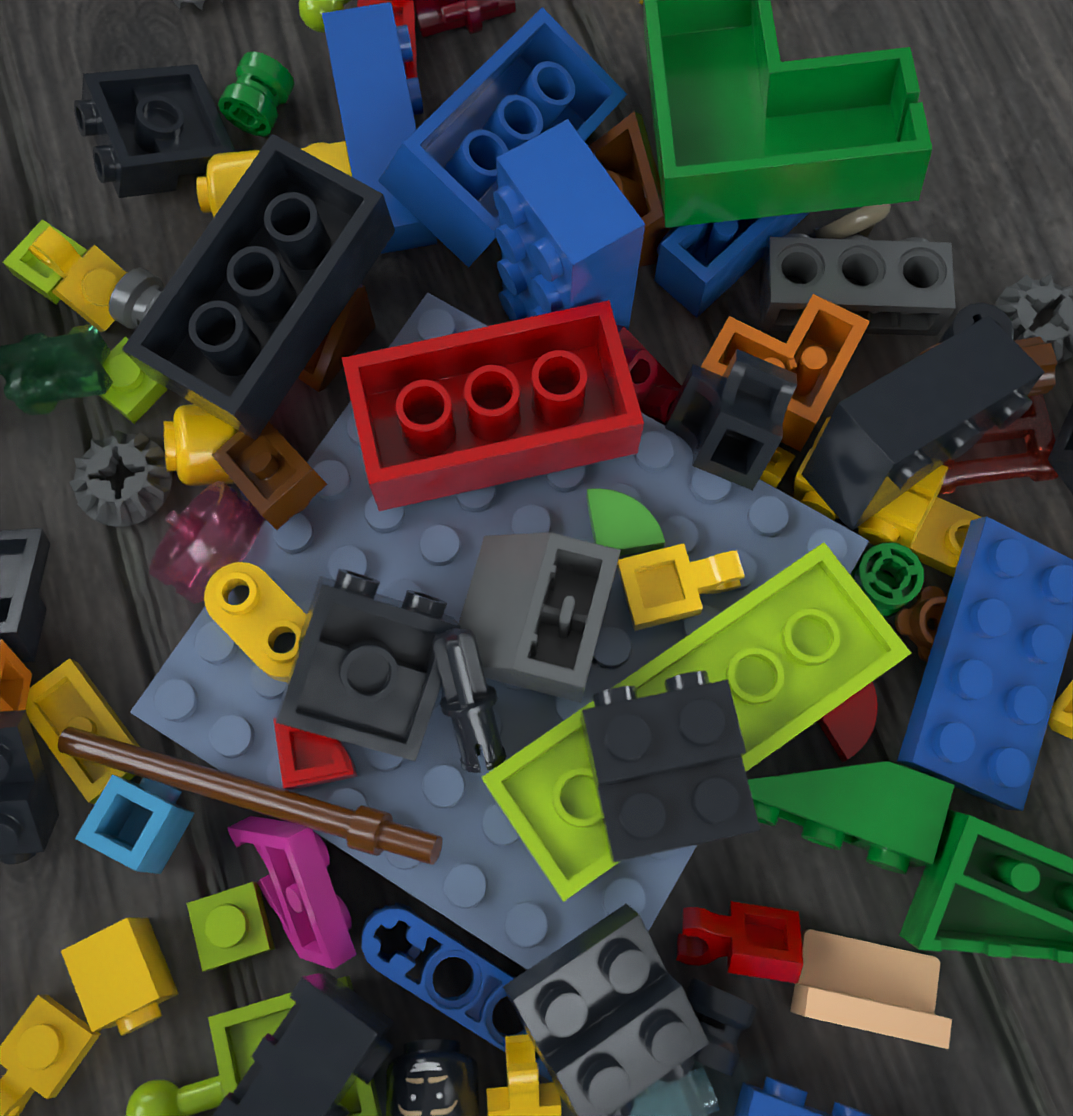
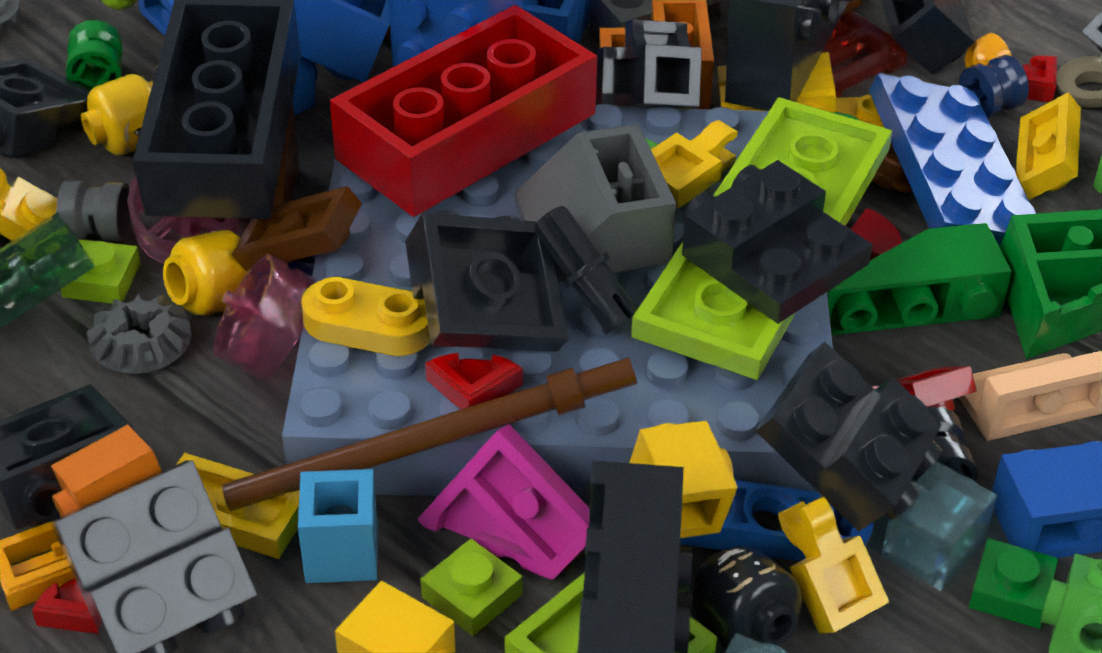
camera: 30 degrees left, 30 degrees down
none -> yellow brick [629,420,738,538]

